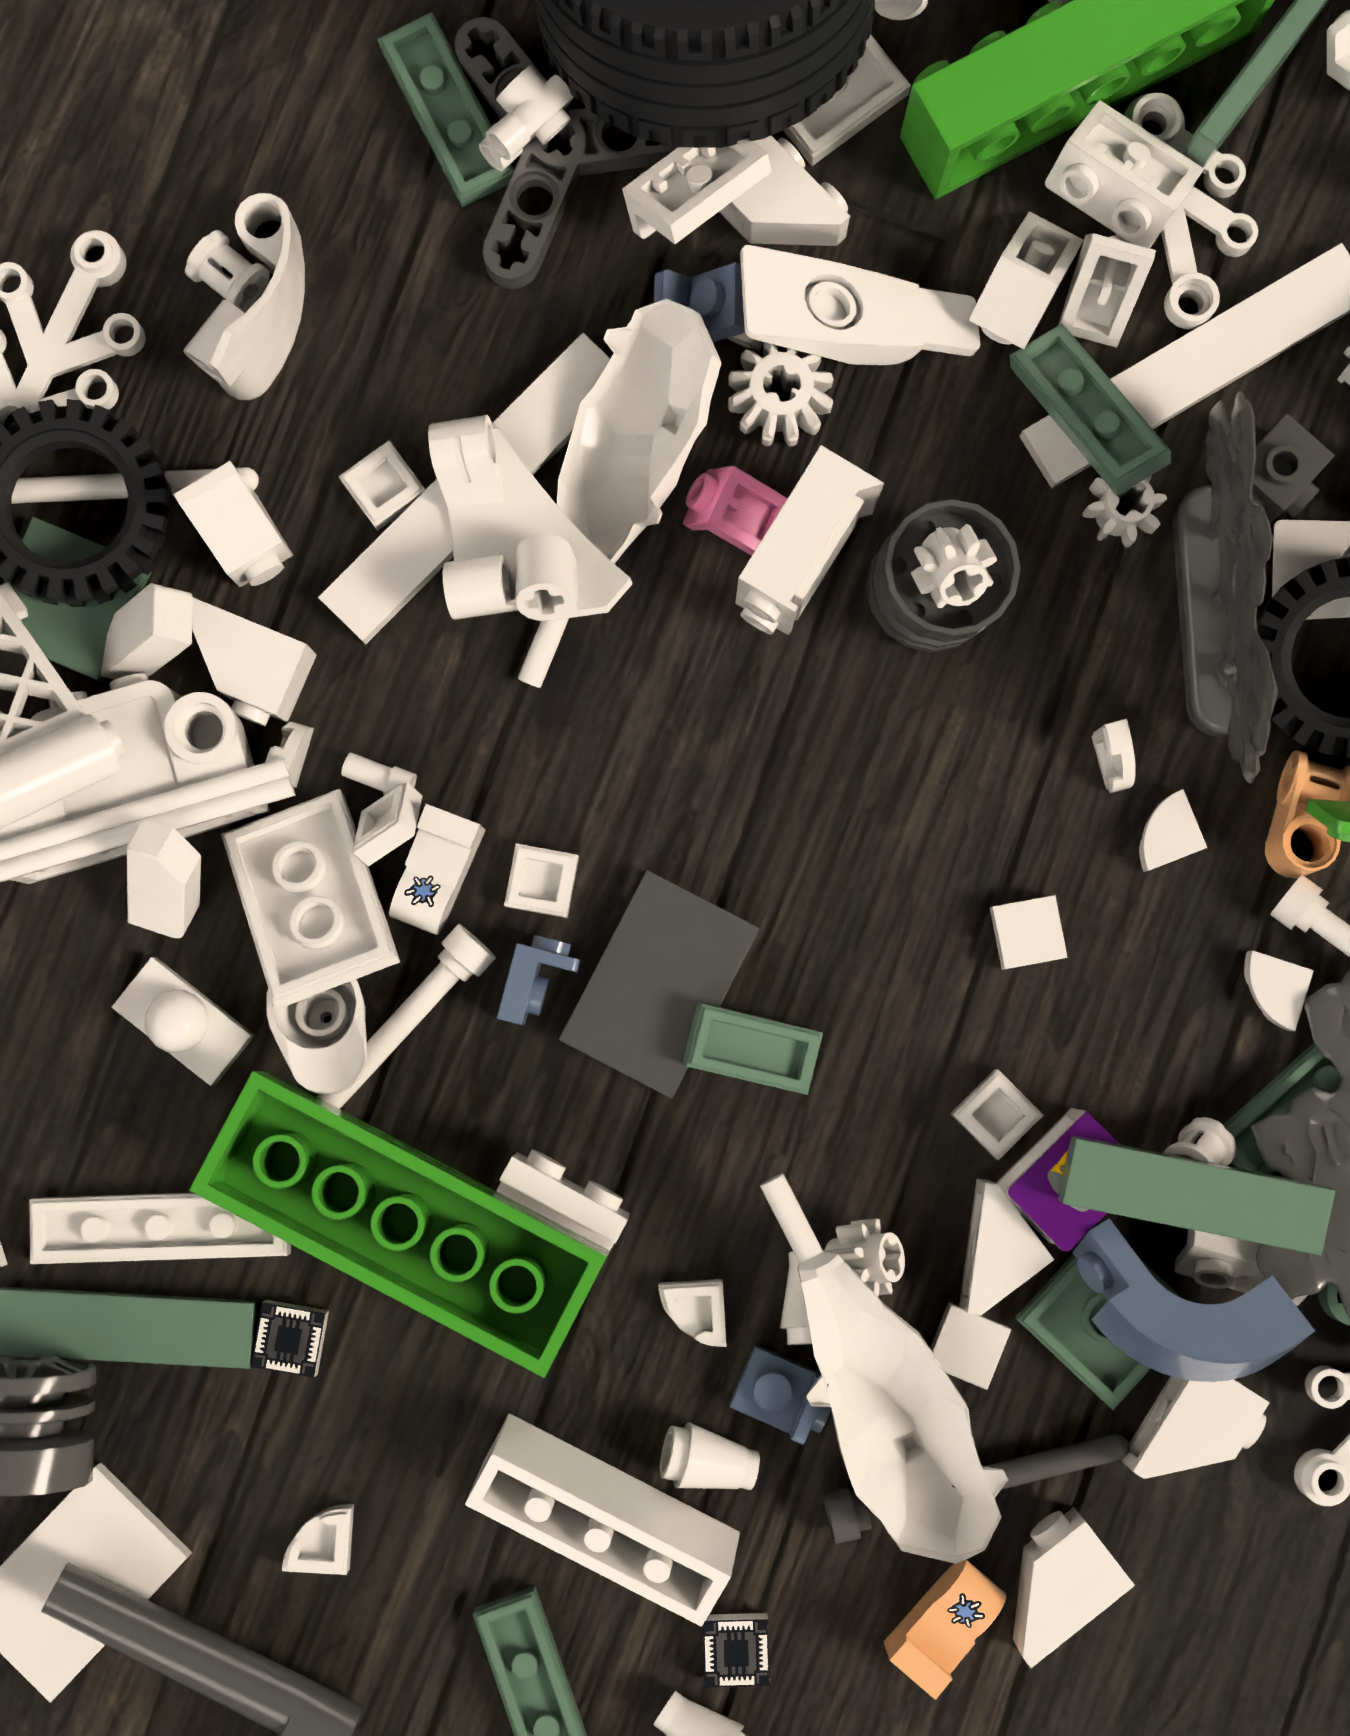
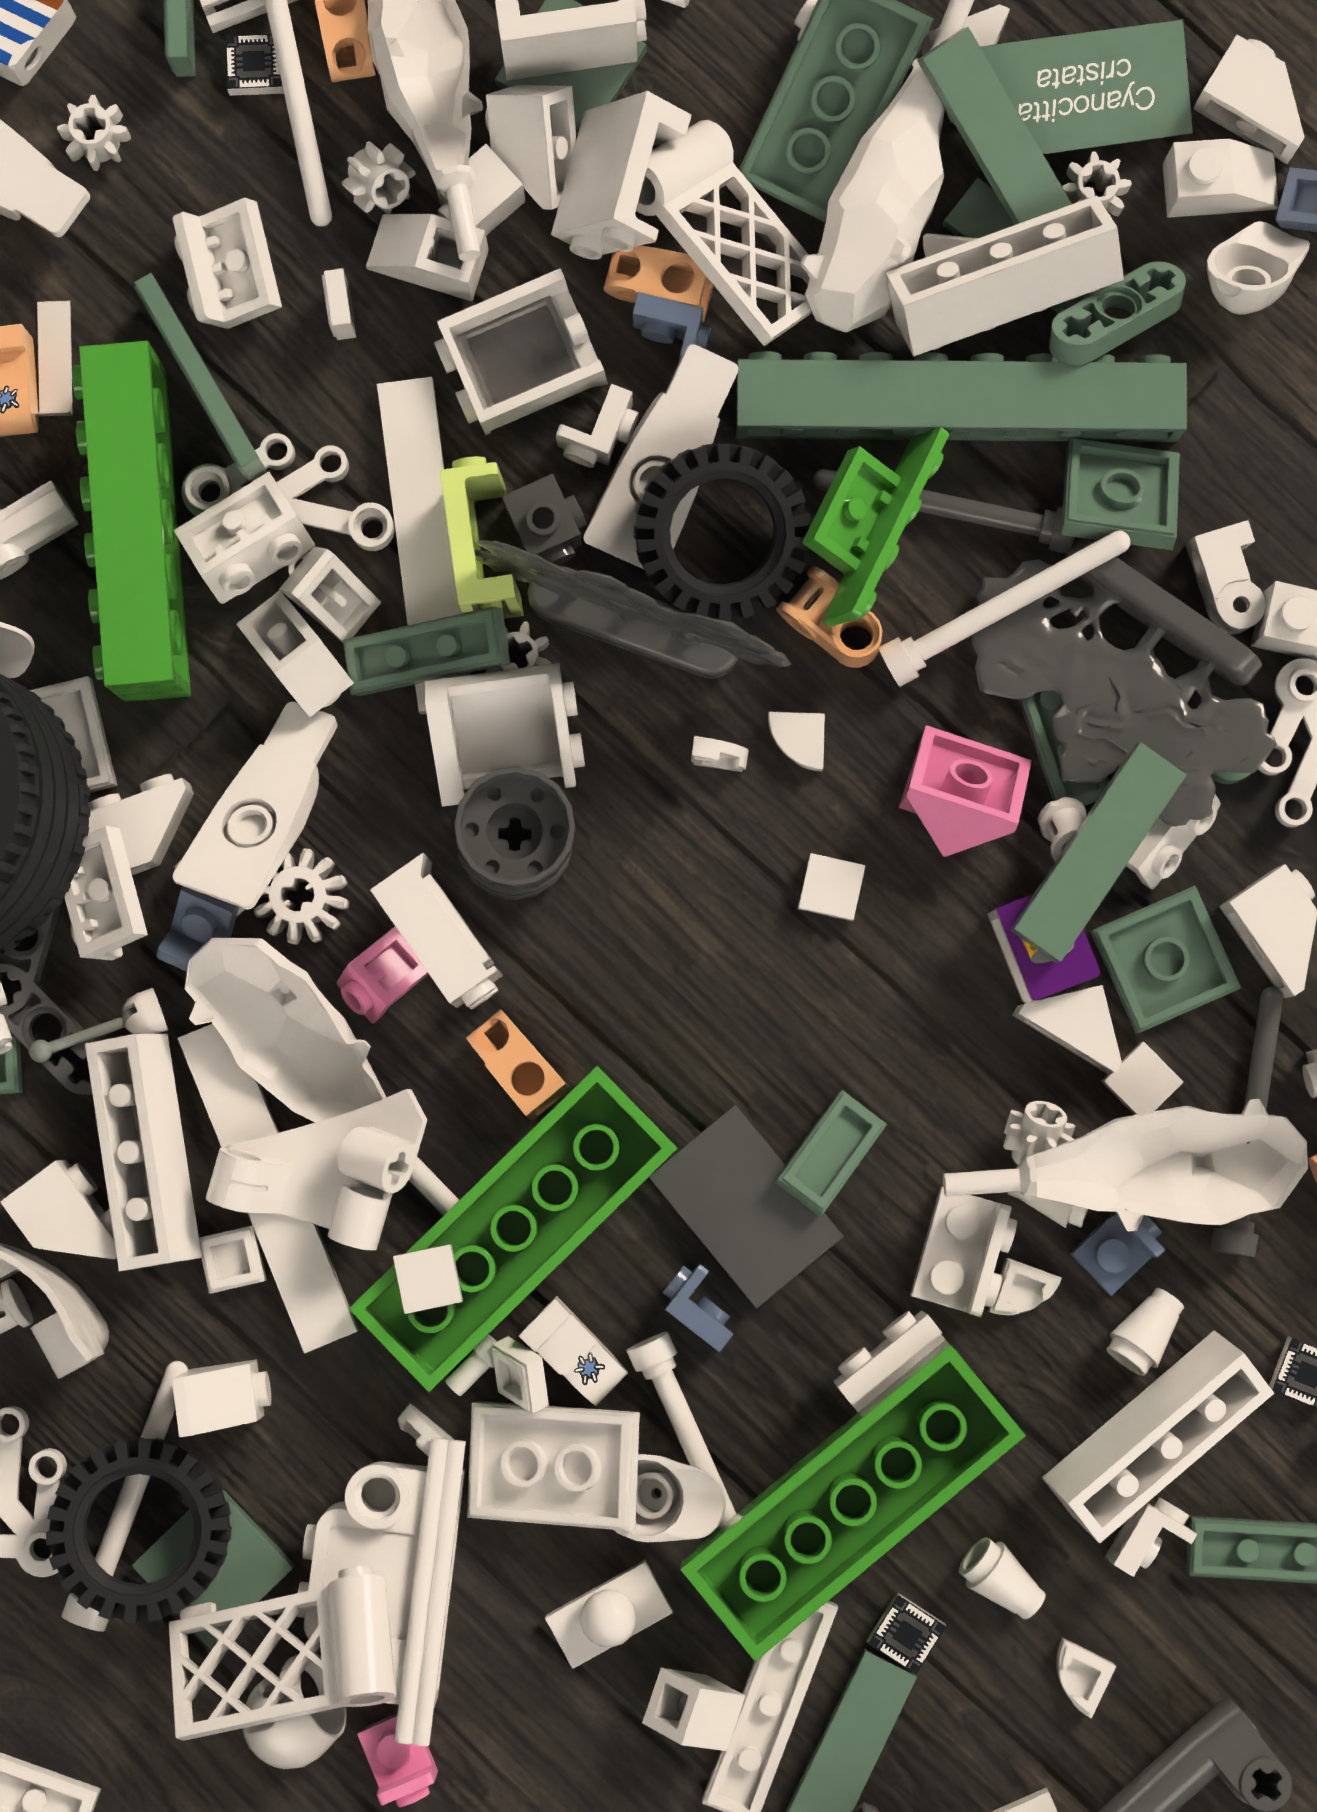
camera: 70 degrees left, 0 degrees up
white piece [101,583,193,680] -> none
white piece [127,818,201,938] -> none
white slope [192,598,317,726] -> none
white tile [504,844,579,918] -> none
white gear [911,524,997,608] -> none
white tile [950,1069,1043,1160] -> none
sand blue arch [1072,1218,1315,1382] -> none
white tile [1244,951,1314,1031] -> none
none -> white slope [0,1160,117,1259]
none -> hinge [29,988,168,1063]
none -> white brick [85,1034,202,1271]
none -> bright green brick [349,1066,678,1392]
none -> white tile [393,1244,463,1314]
none -> white panel [425,663,585,807]
none -> yellowish green panel [440,456,524,619]
none -> light nougat leg [466,1009,572,1122]
none -> white brick [642,1668,745,1751]
none -> bright pink slope [899,725,1032,857]
none -> white bracket [910,1186,1017,1317]
none -> white cone [959,1537,1045,1619]
none -> white bracket [1105,1497,1197,1577]

